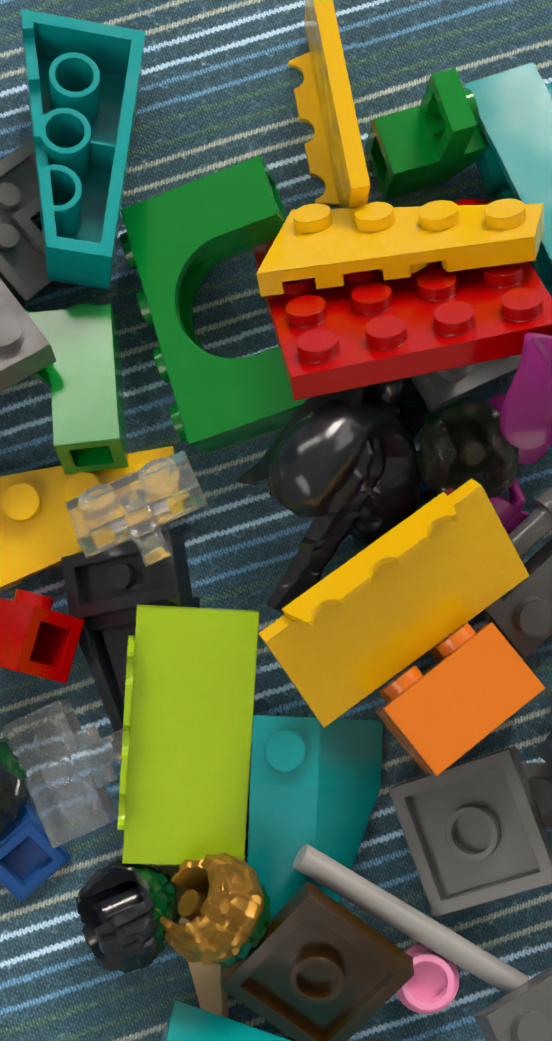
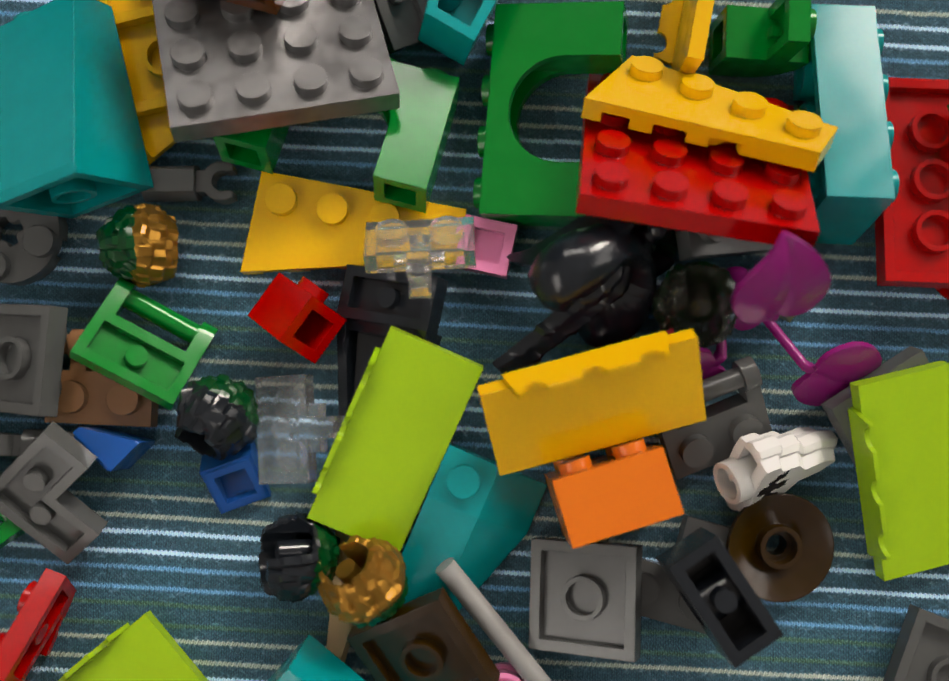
camera: 20 degrees right, 5 degrees up
none -> bright pink plate [454,214,518,279]

